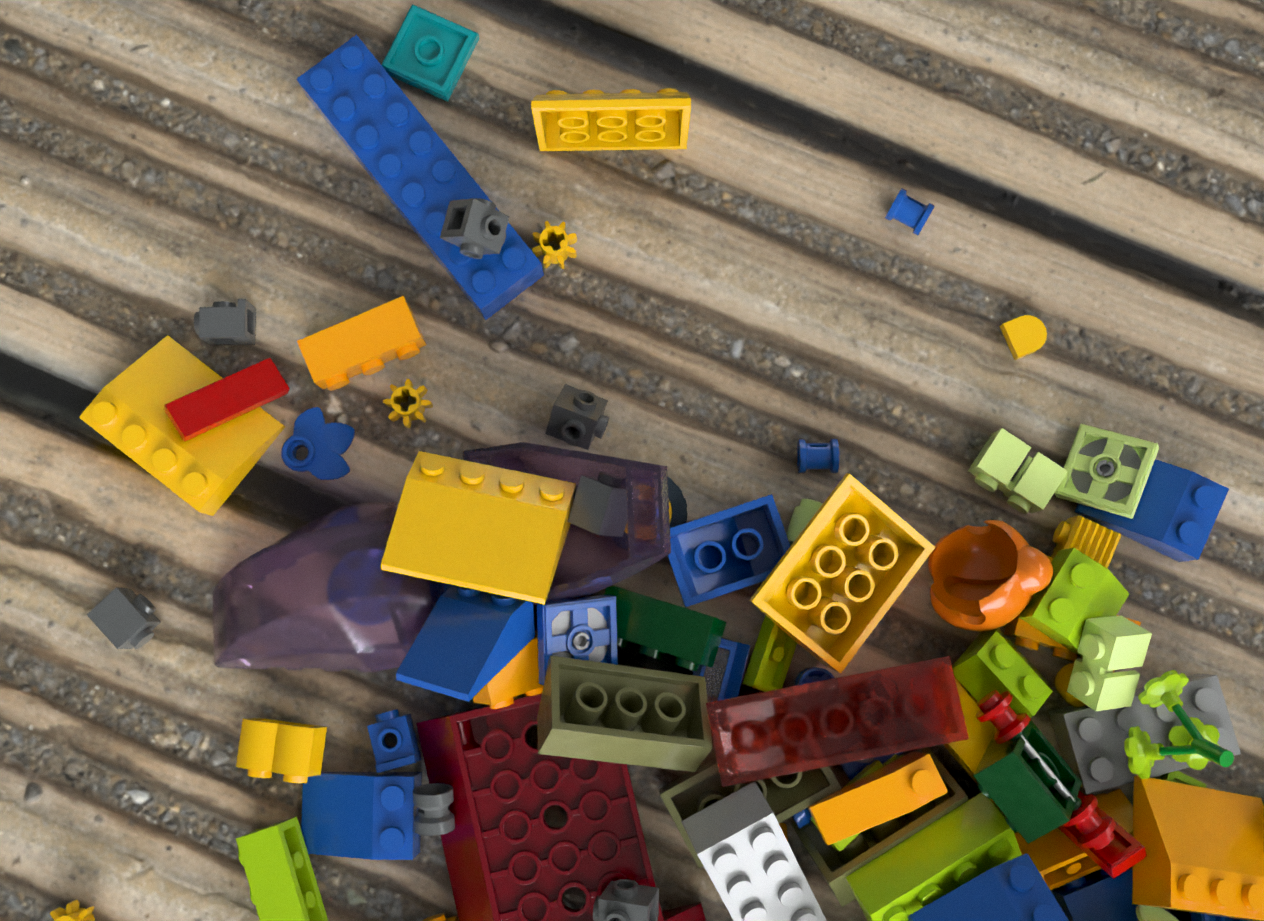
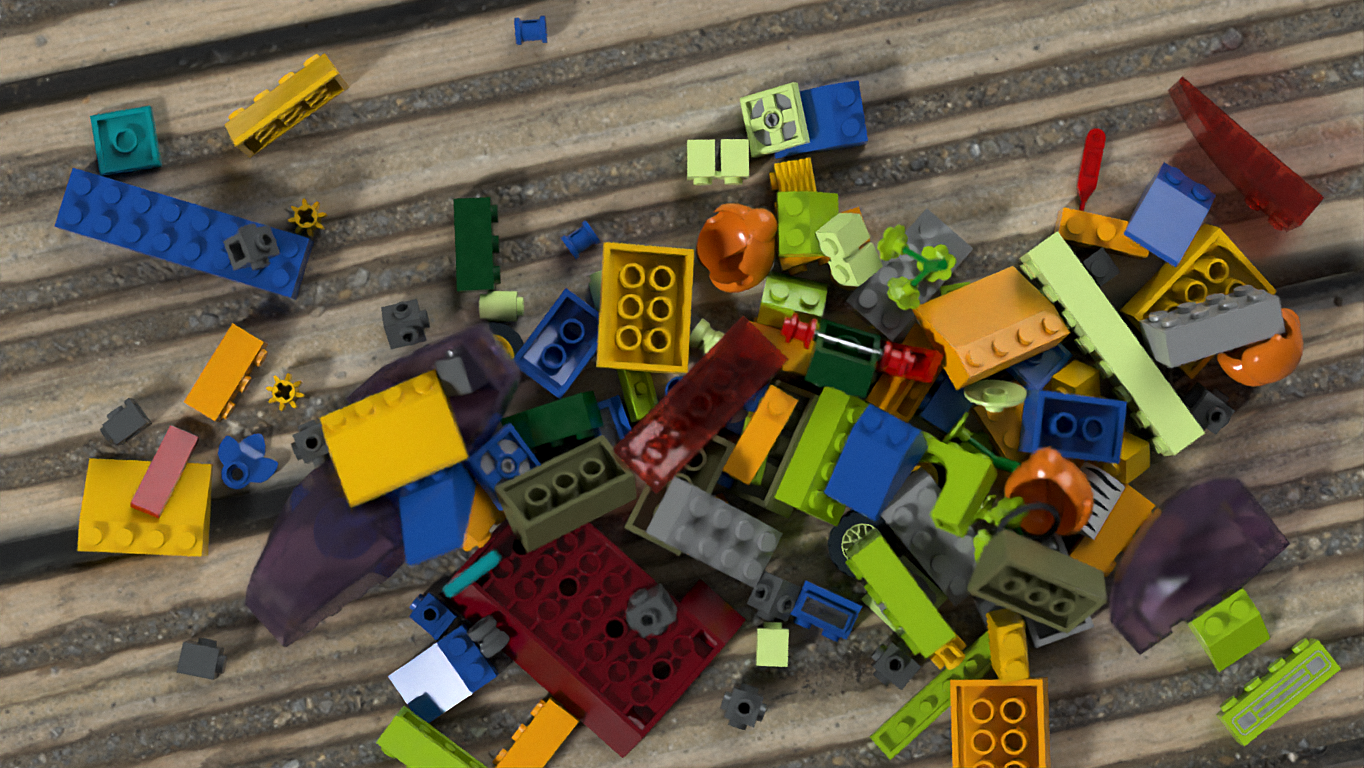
camera: 40 degrees left, 5 degrees up
yellow brick [236,718,327,783] -> none
yellow tile [999,315,1047,360] -> none
none -> dark grey brick [291,420,332,467]
none -> teal tile [442,549,503,598]
none -> dark green brick [453,197,501,293]
none -> yellowish green brick [479,291,524,322]
none -> yellowish green wheel [689,318,727,361]

